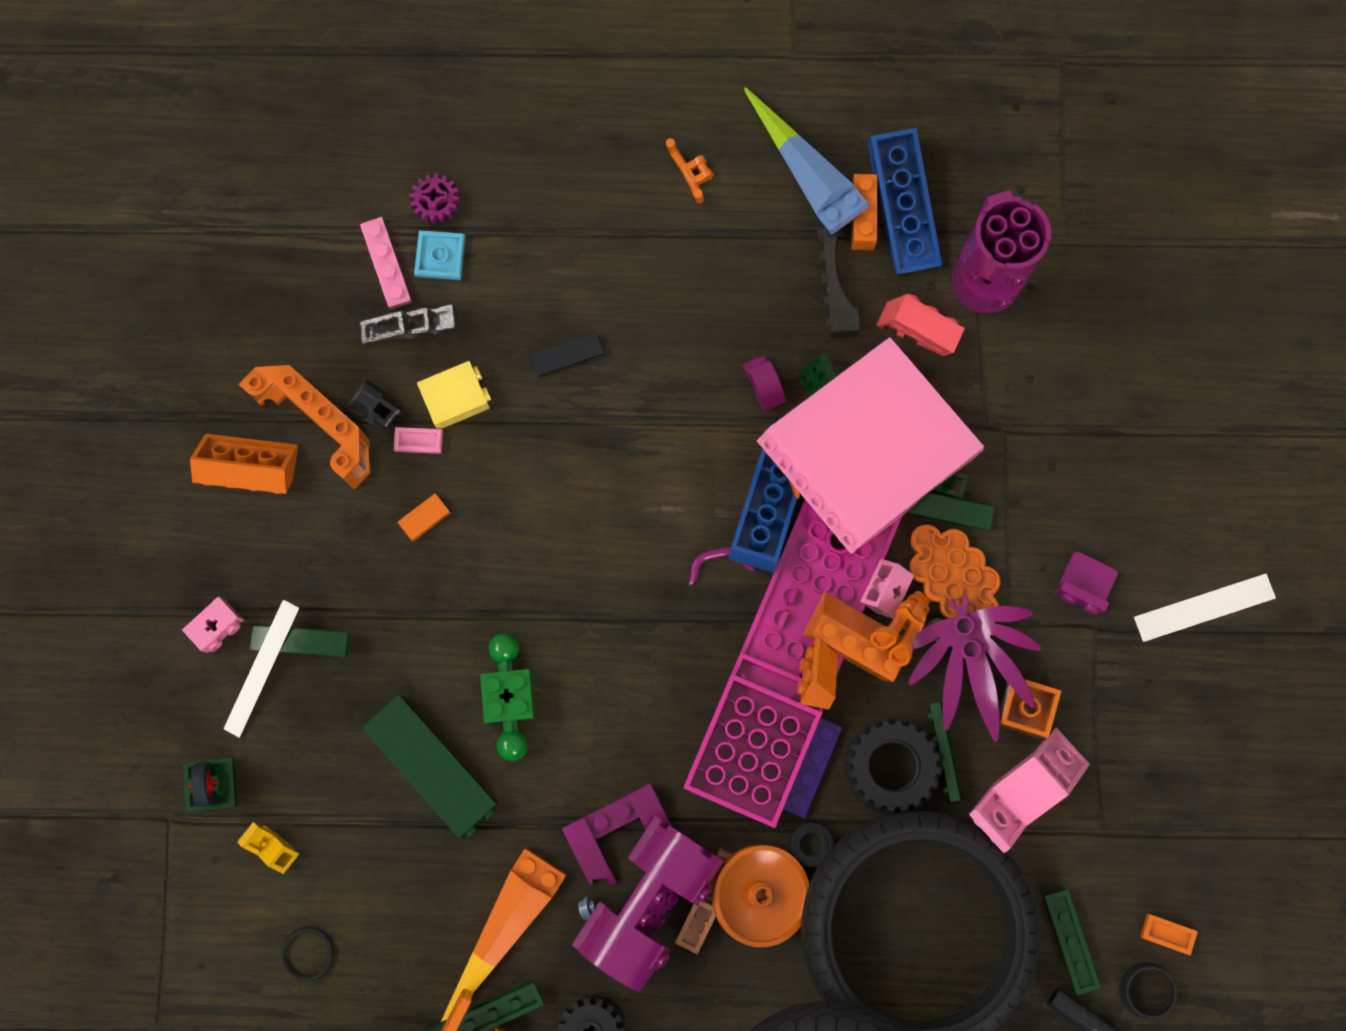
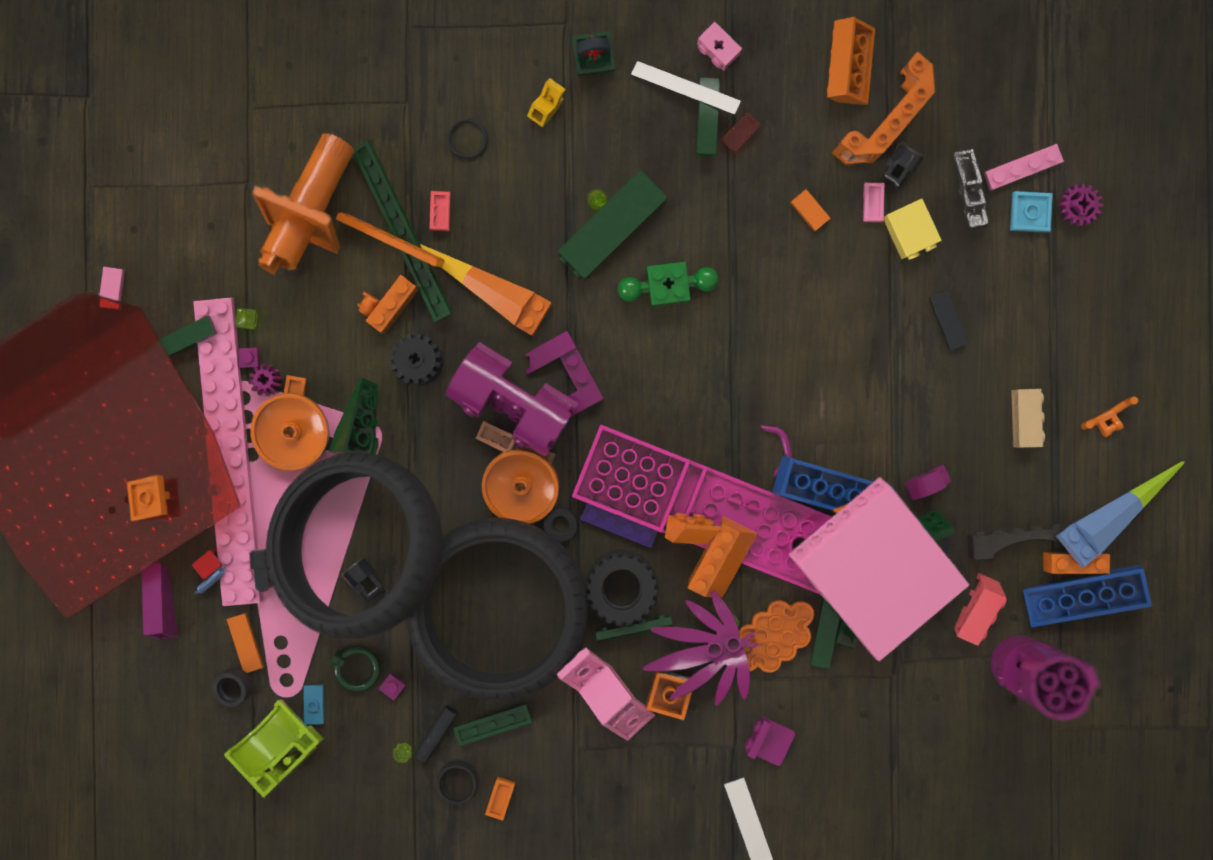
camera: 85 degrees right, 10 degrees up
sand blue plate [578,896,598,921] -> none
bright pink brick [860,559,914,619] -> none
orange piece [870,591,930,666] -> none
none -> coral plate [430,191,451,231]
none -> clear neon green tile [587,189,607,210]
none -> clear red plate [721,112,761,154]
none -> tan brick [1011,389,1045,448]

